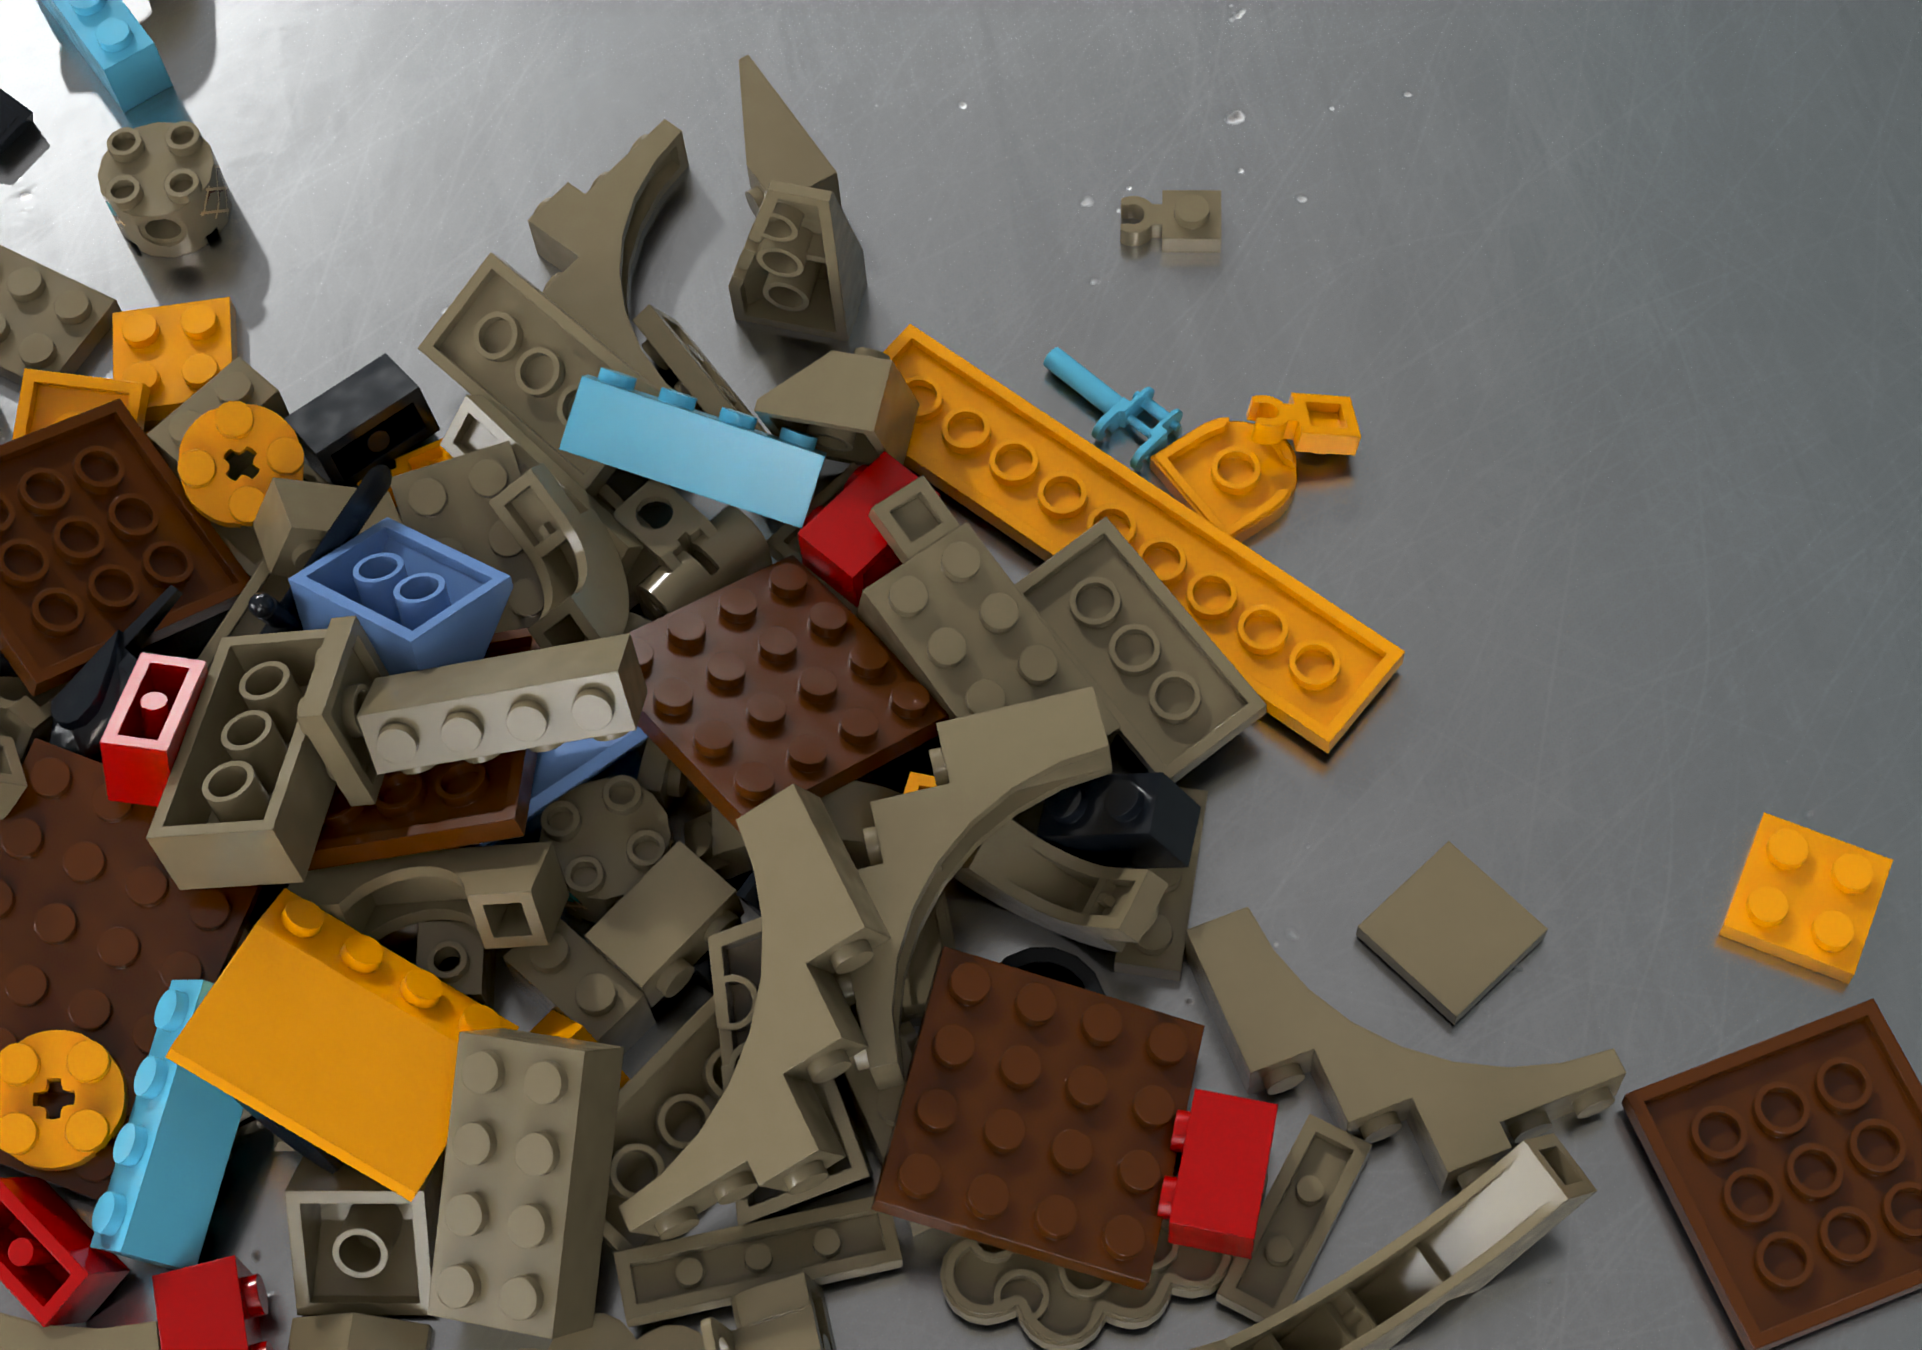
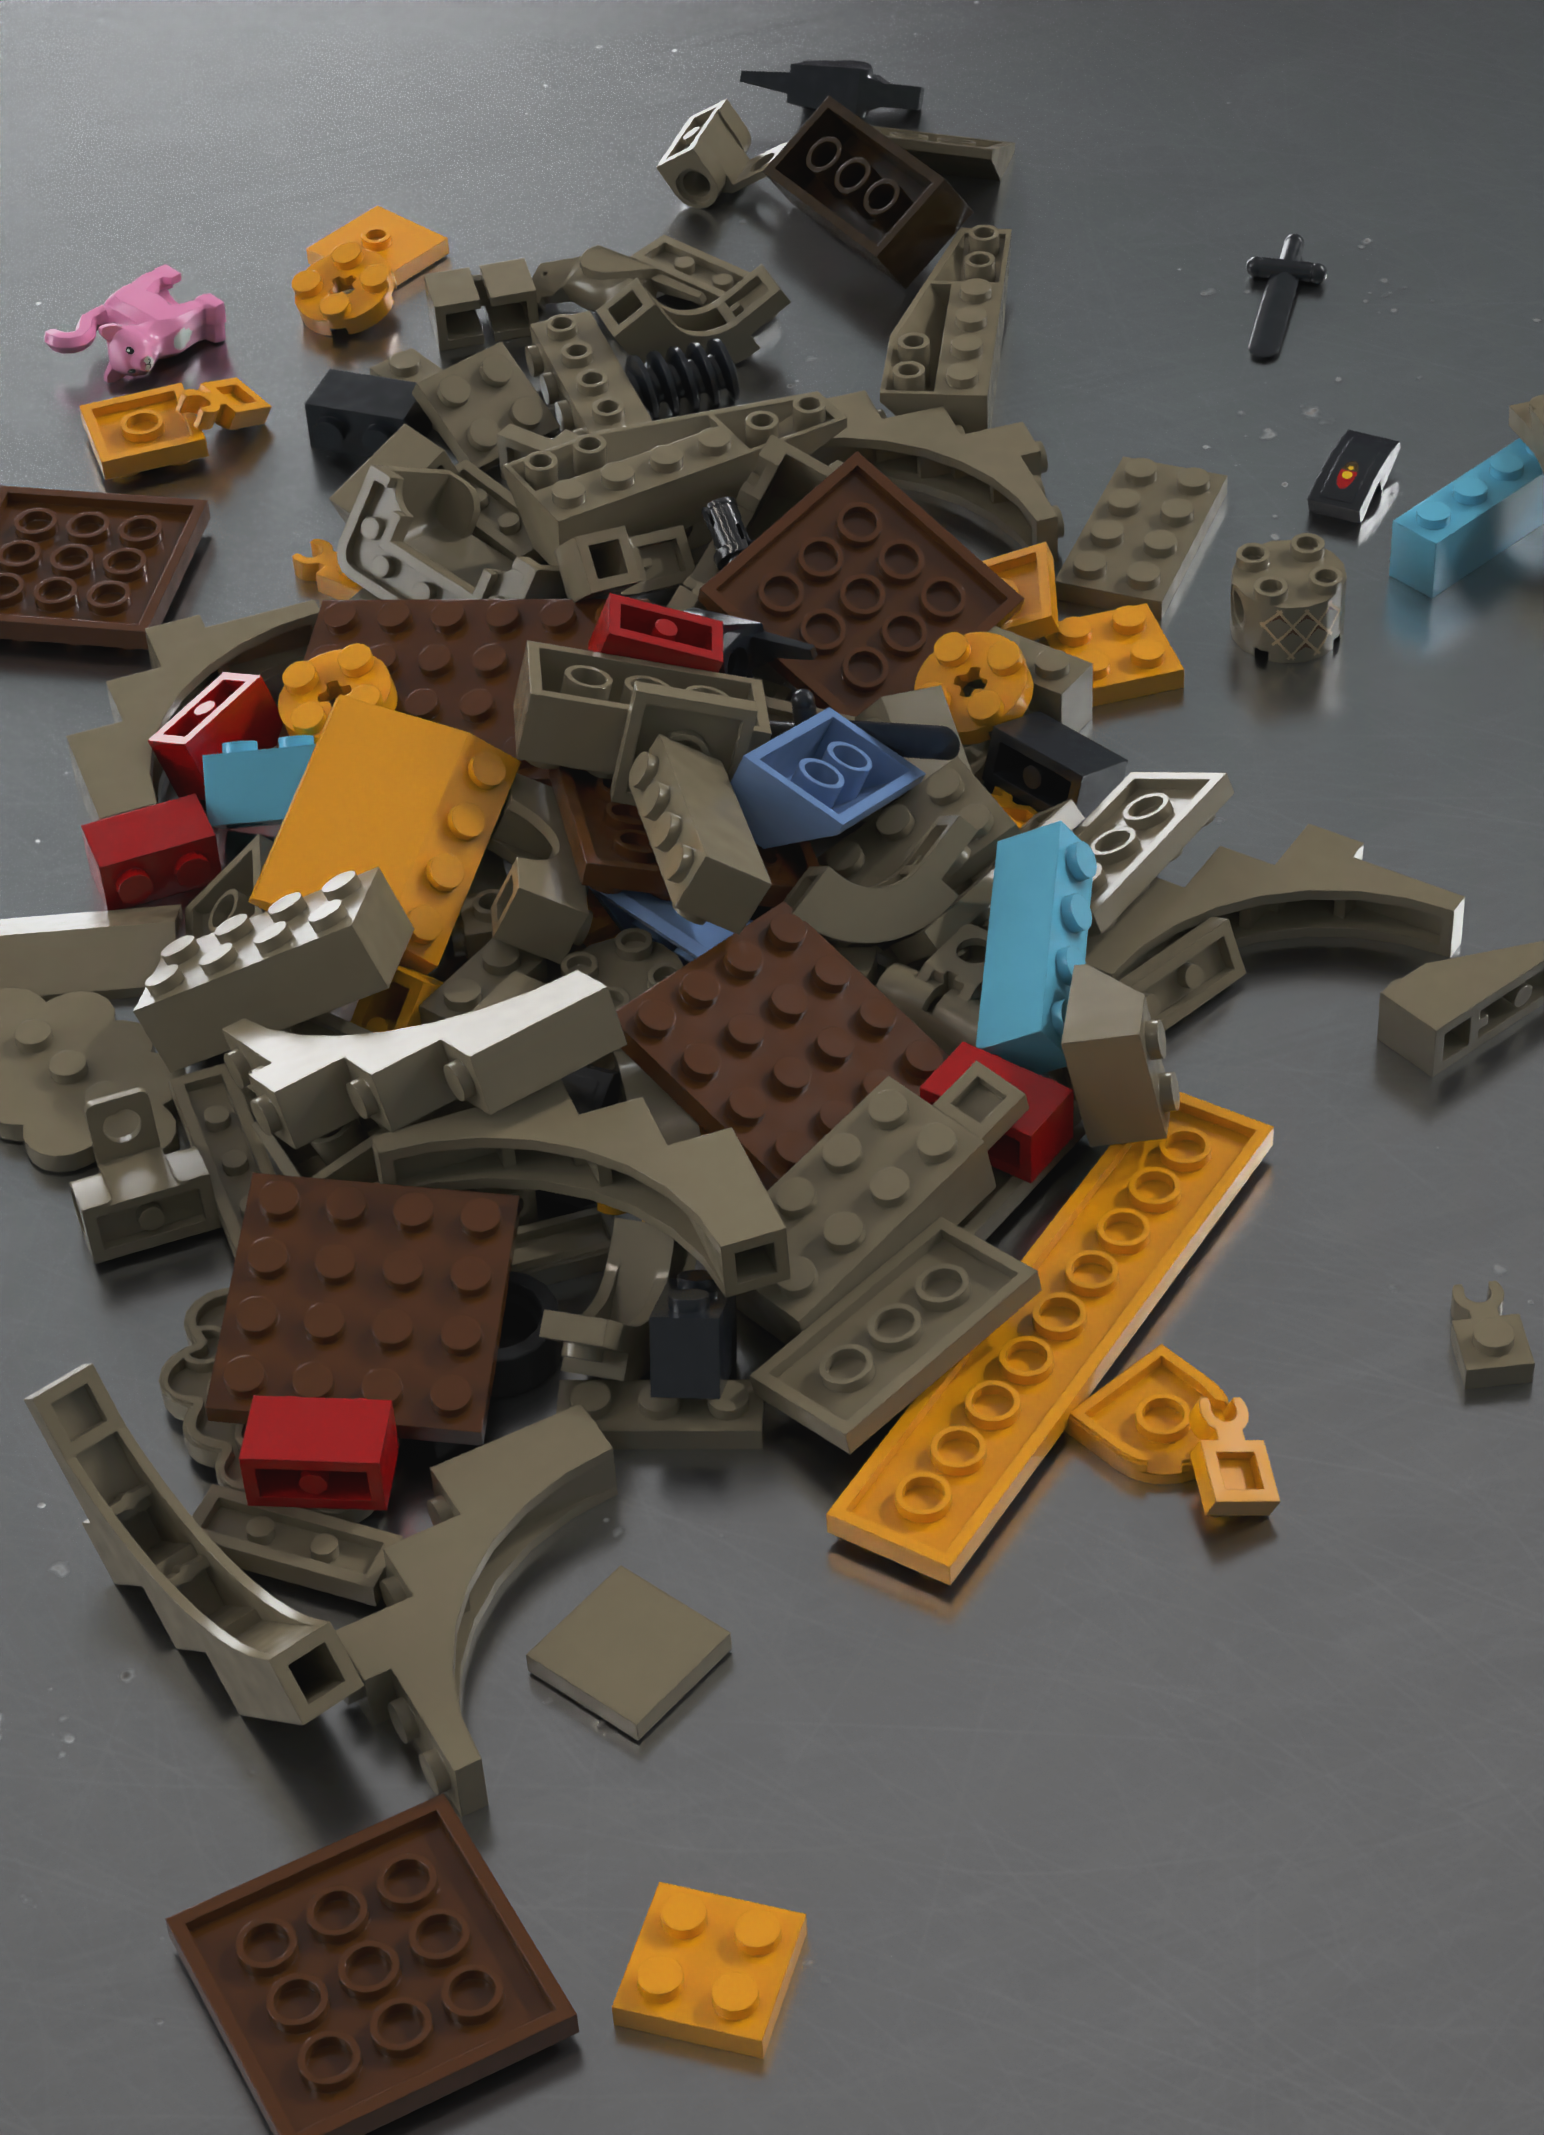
camera: 80 degrees right, 20 degrees down
dark tan wedge [728,180,867,341] -> none
medium azure piece [1043,347,1183,472] -> none

